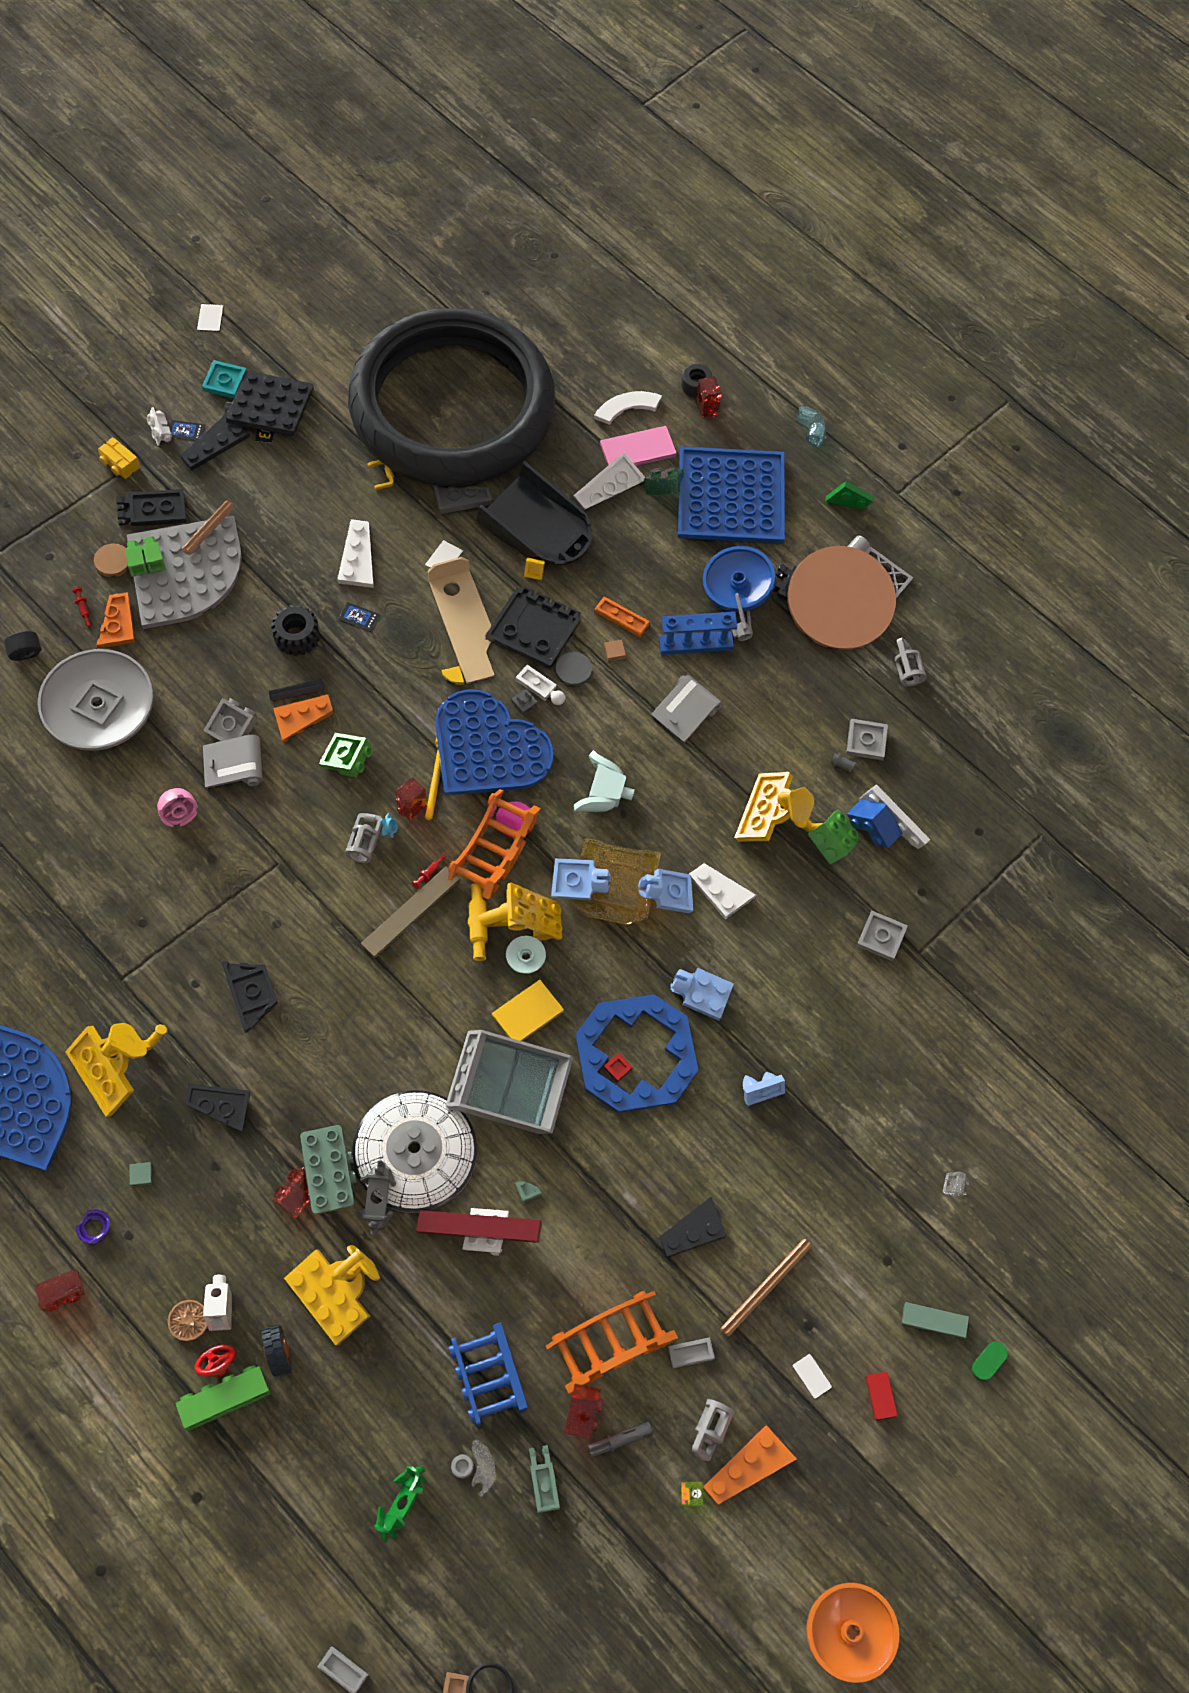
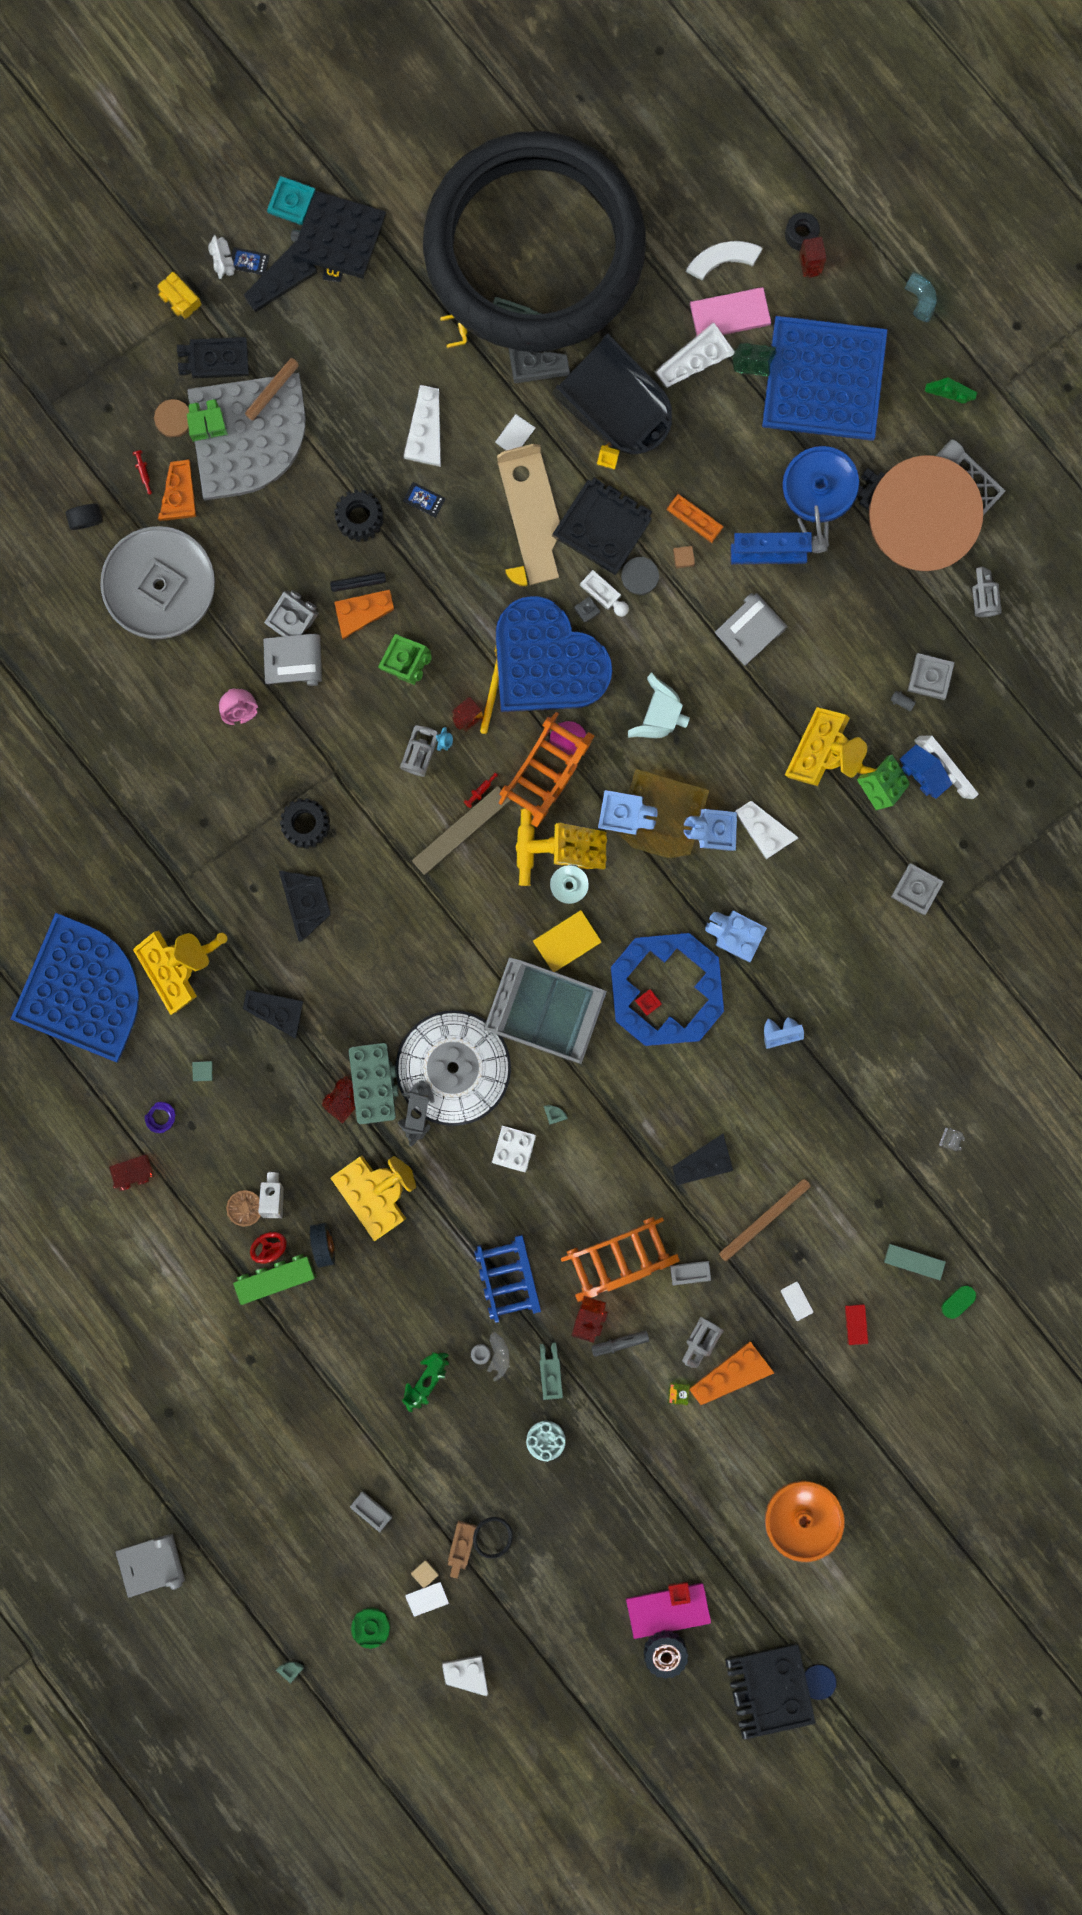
camera: 10 degrees right, 20 degrees up
white sticker [197,304,223,331] -> none
dark red tile [416,1210,542,1243] -> none
none -> black tyre [280,798,330,849]
none -> light aqua tile [526,1421,565,1462]

